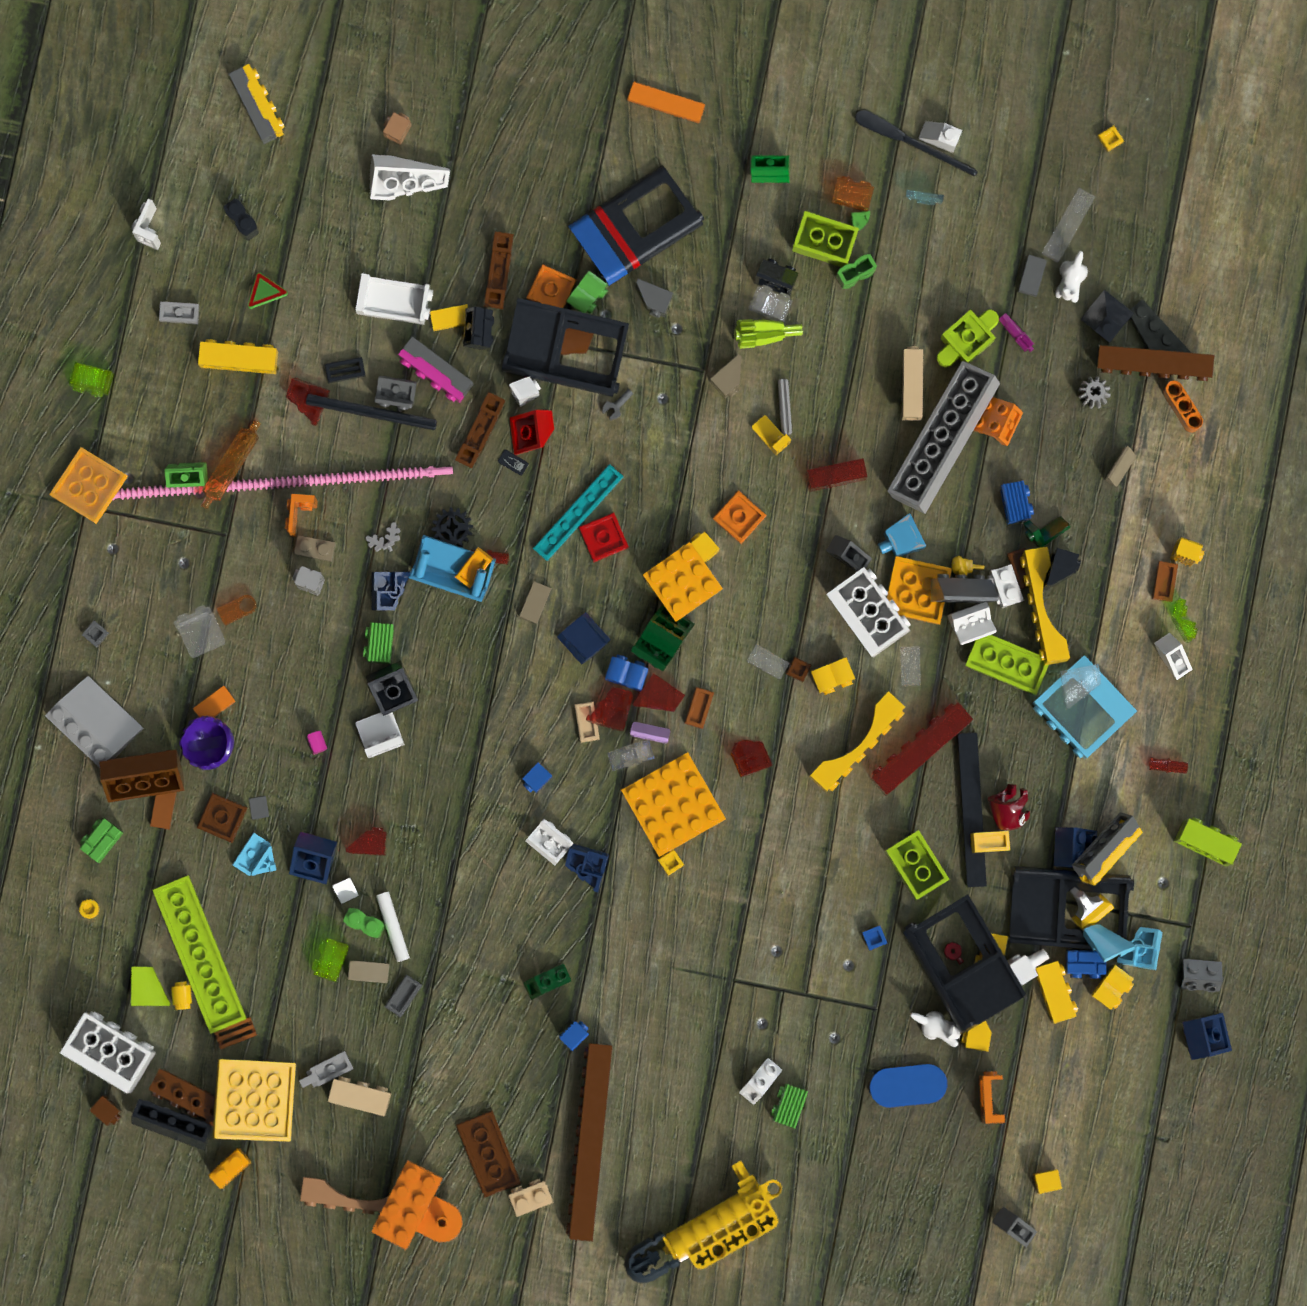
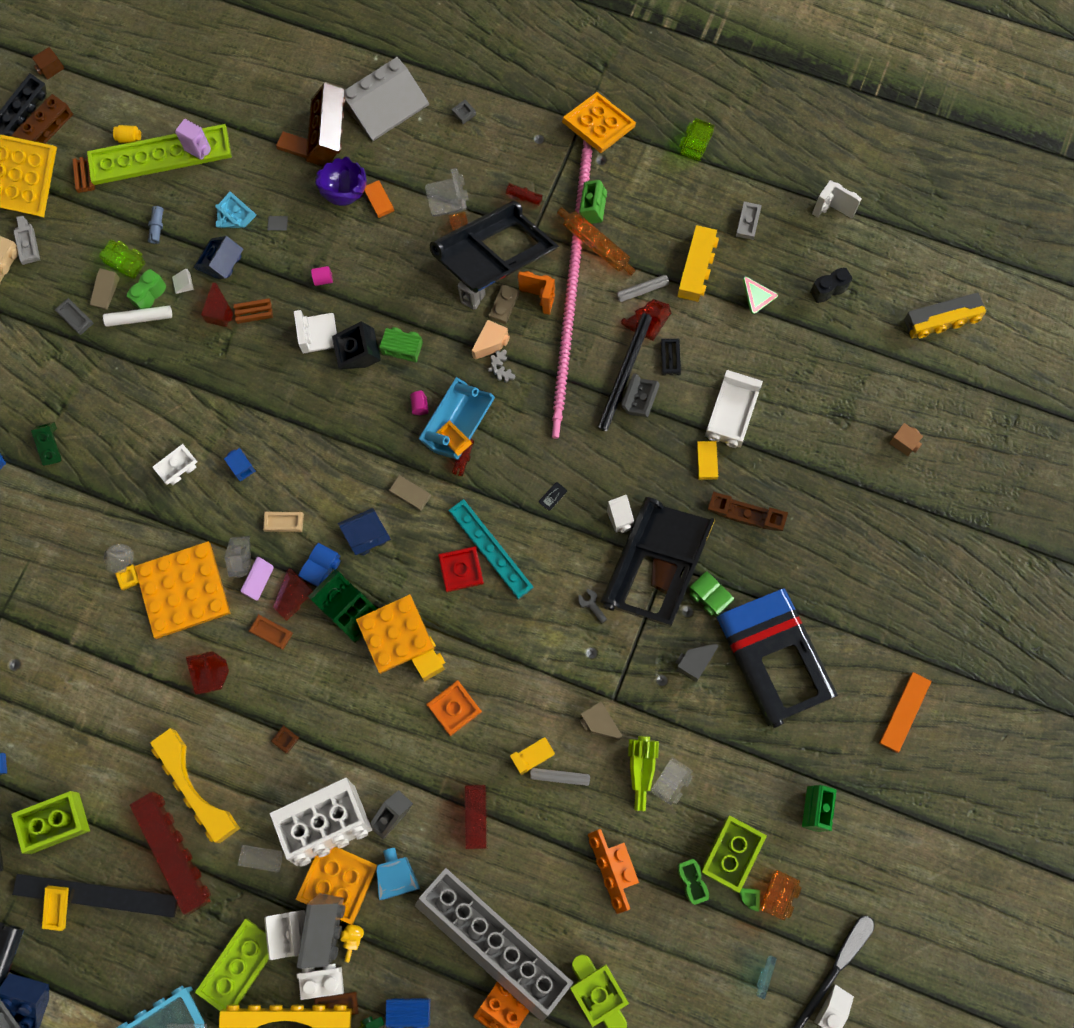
camera: 110 degrees right, 10 degrees down
white brick [60,1011,157,1093] -> none
yellow tile [79,899,100,919] -> none
bright green brick [80,818,123,863] -> none
lime slope [131,967,170,1006] -> none
reddish brown tile [197,793,248,843] -> none
white wedge [370,155,450,200] -> none
dark blue slope [372,572,411,610] -> none
piece [398,337,473,403] -> none
black gear [432,507,474,548] -> none
reddish brown slope [455,392,506,469] -> none
black brick [463,307,494,350] -> none
red slope [510,410,554,455] -> none
orange tile [526,264,577,308] -> none
dark blue slope [565,844,609,892] -> none
clear red slope [586,687,633,731] -> none
clear plate [747,644,789,680] -> none
black slope [755,259,799,297] -> none
yellow brick [811,657,855,695] -> none
tan brick [902,346,923,421] -> none
dark red piece [988,784,1030,830] -> none
none -> clear hair [104,544,134,573]
none -> sand blue pin [148,206,164,244]
none -> lavender brick [175,119,211,160]
none -> dark orange tile [234,298,273,324]
none -> dark pink brick [410,390,429,415]
none -> black piece [430,201,559,293]
none -> light nougat slope [472,320,510,359]
none -> clear red pin [506,183,543,206]
none -> orange bracket [588,829,639,914]
none -> light grey axle [617,275,669,302]

